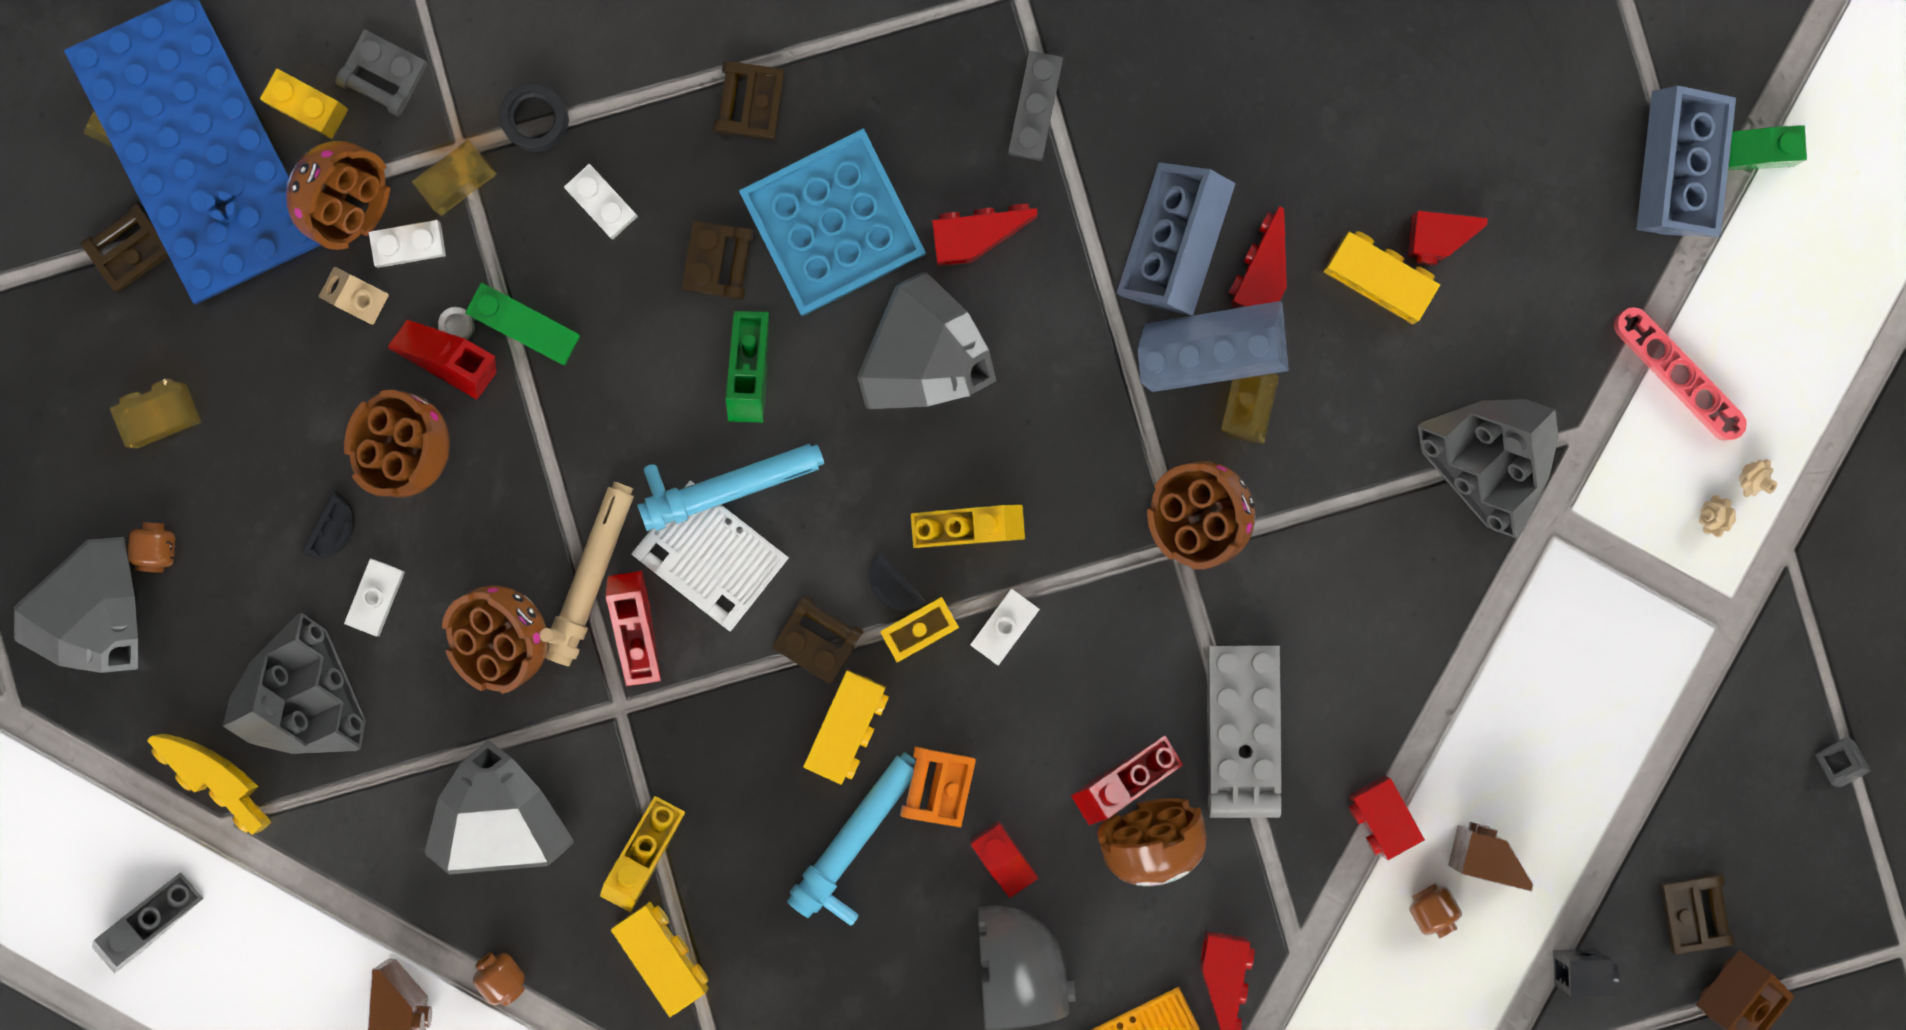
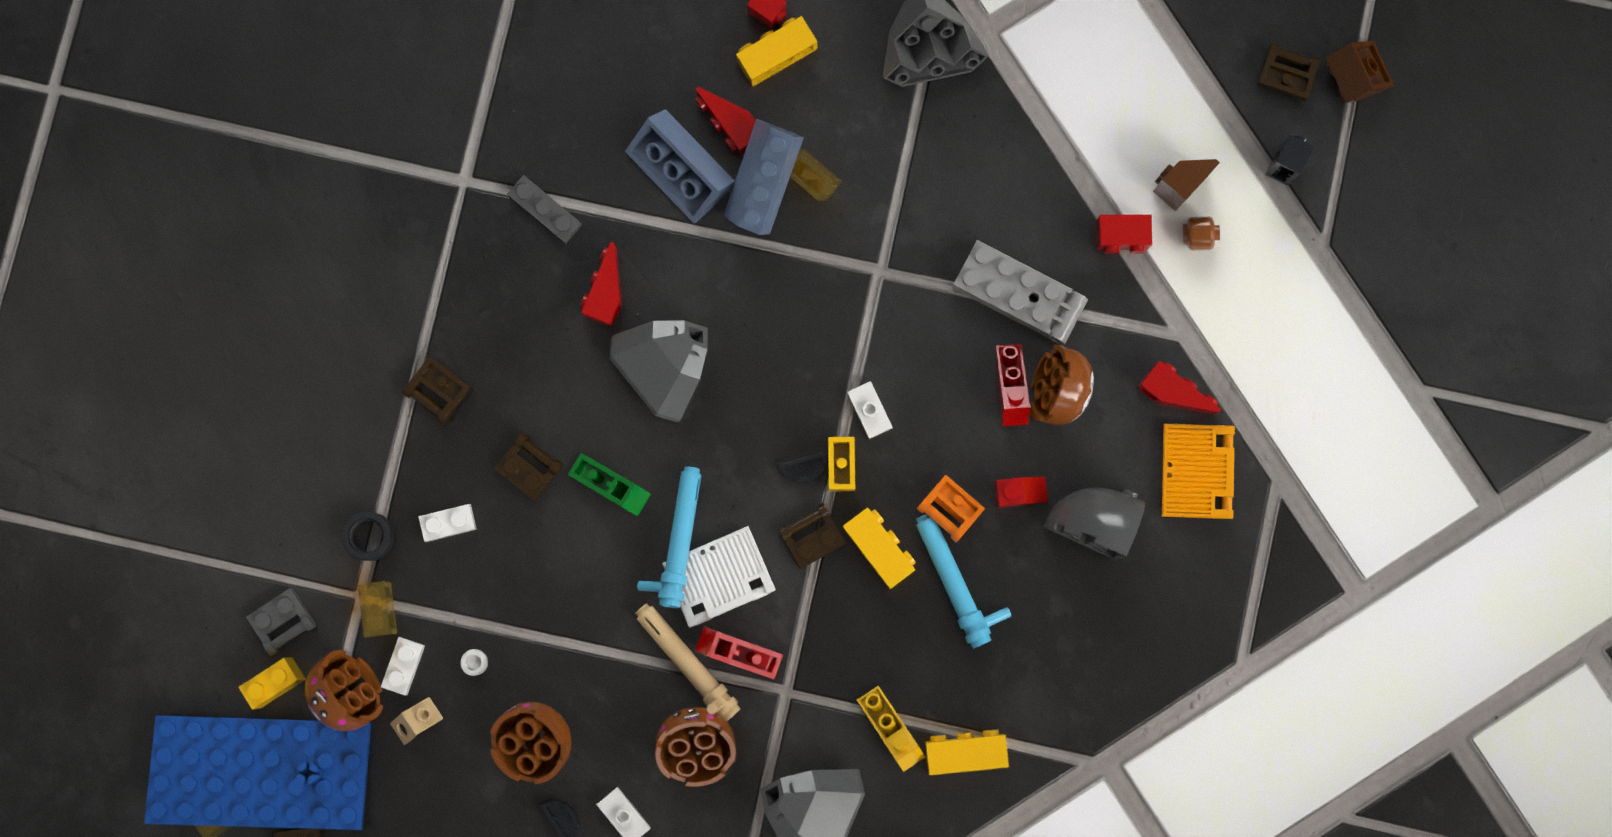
camera: 70 degrees left, 5 degrees down
red slope [388,320,496,400] -> none
green slope [465,282,581,366] -> none
dark azure plate [739,128,926,316] -> none
yellow slope [911,505,1025,548] -> none
dark orange cylinder [1147,461,1256,570] -> none

